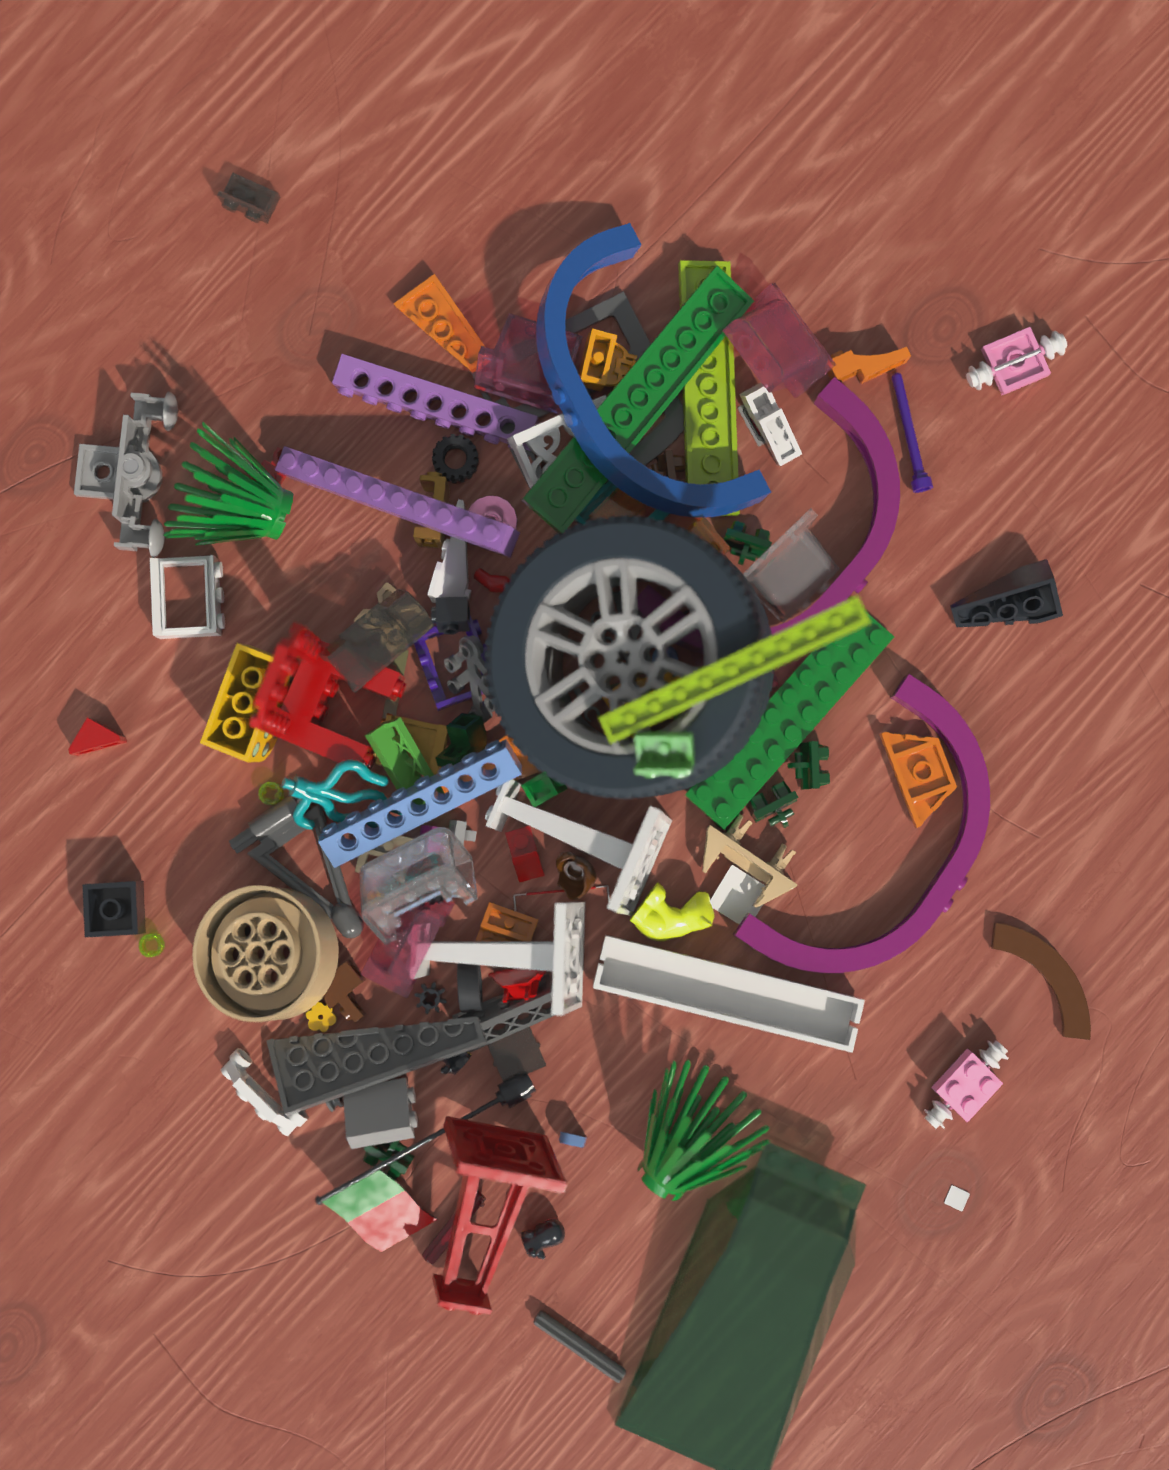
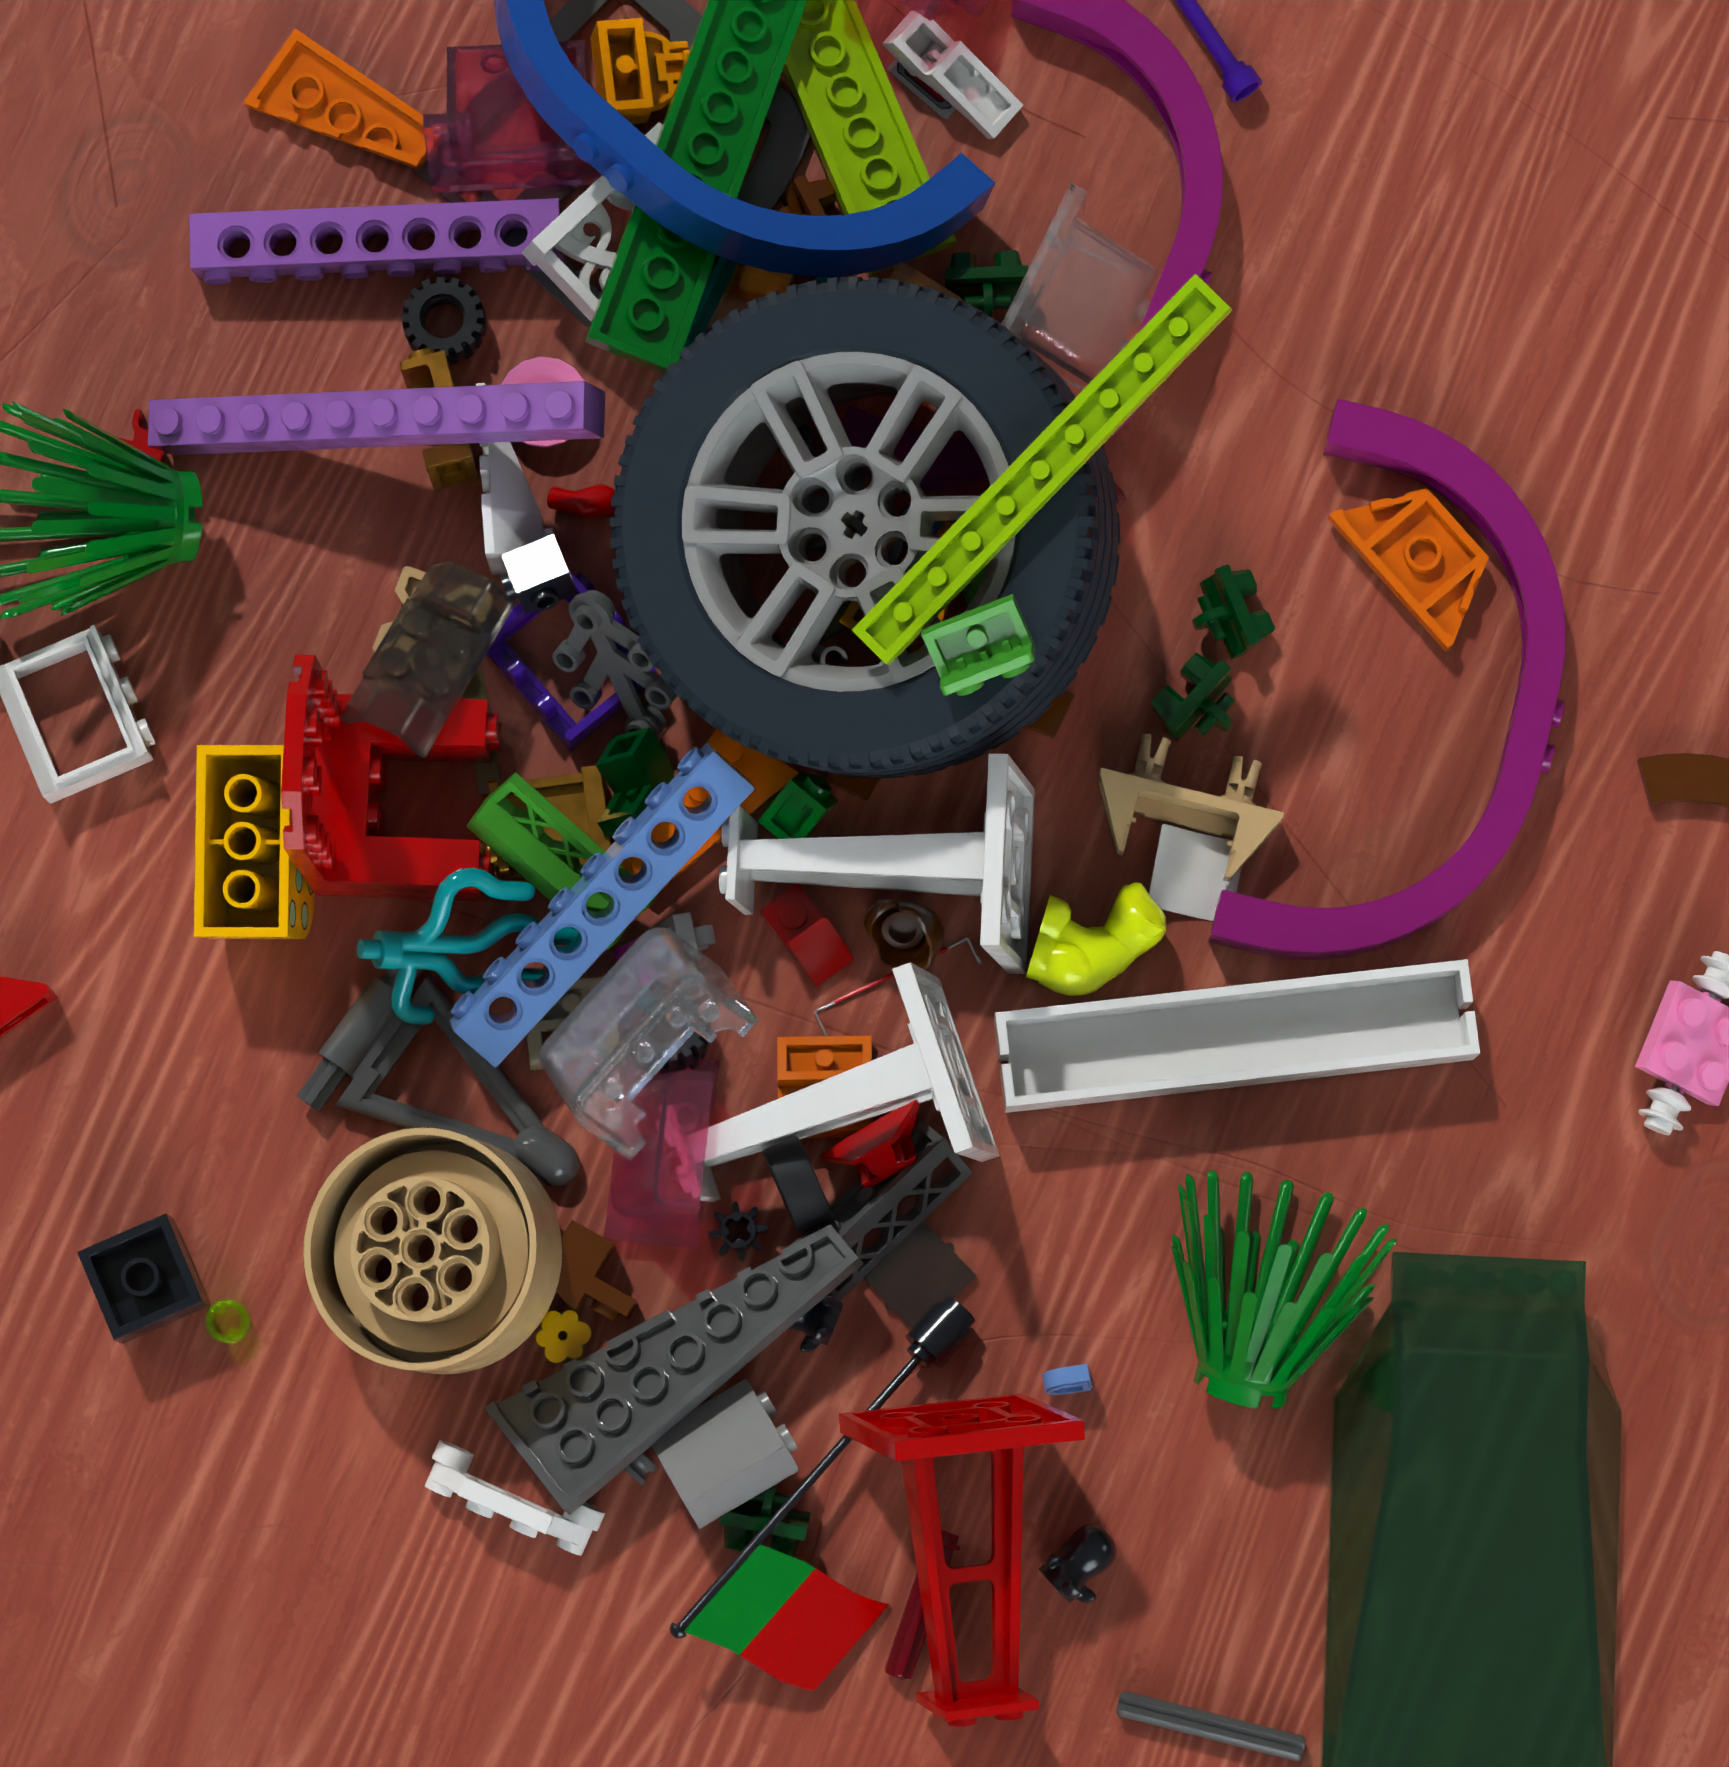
camera: 20 degrees left, 5 degrees down
clear neon green bush [258,782,284,805] -> none
green plate [684,611,895,830] -> none
black wedge [950,559,1063,628] -> none

